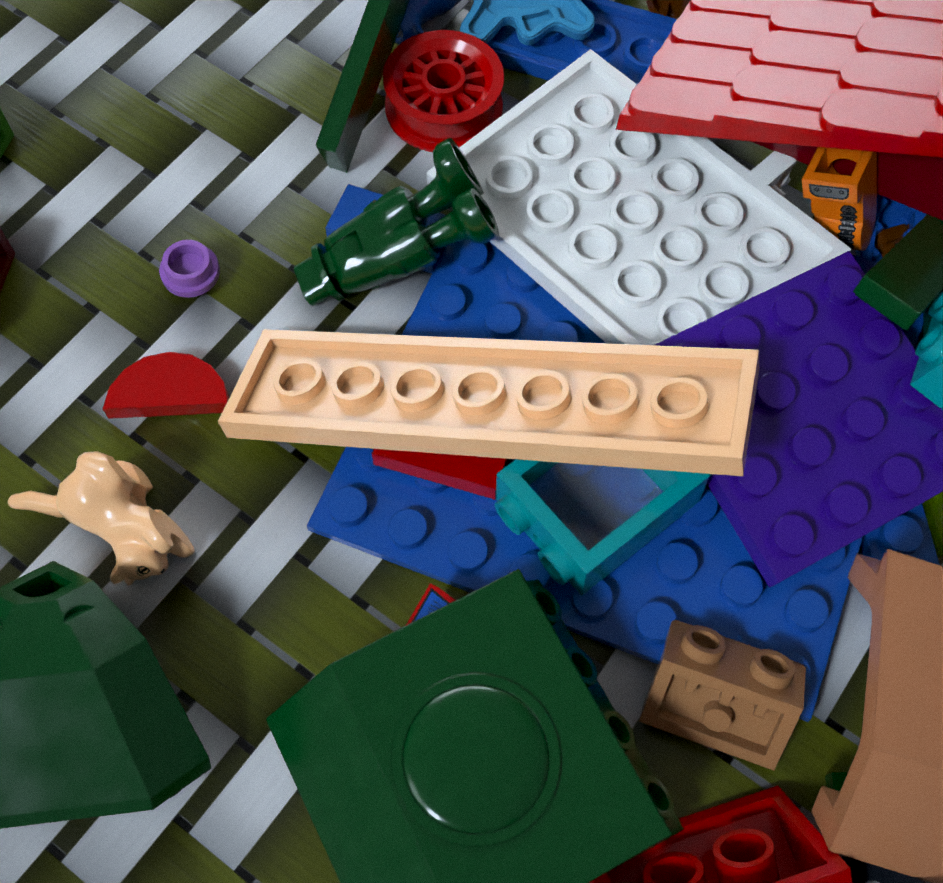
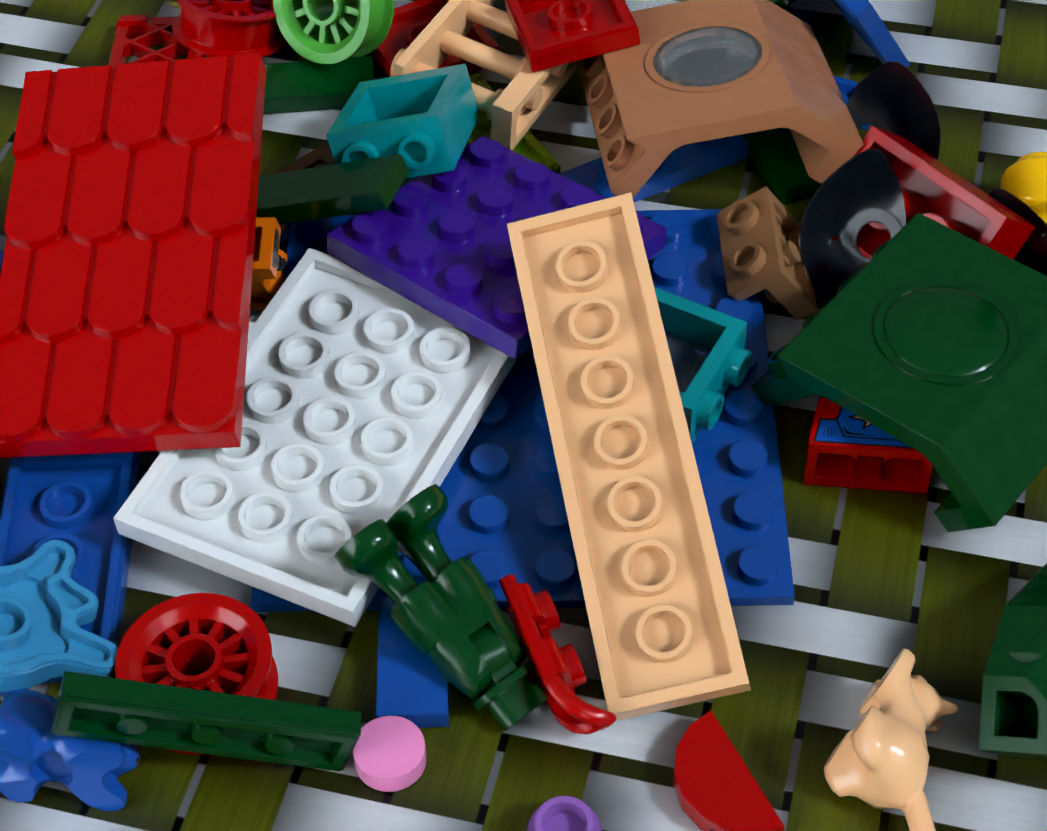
camera: 110 degrees left, 15 degrees down
none -> bright pink tile [353,716,427,792]
none -> red piece [499,574,617,735]
none -> black piece [799,149,906,303]

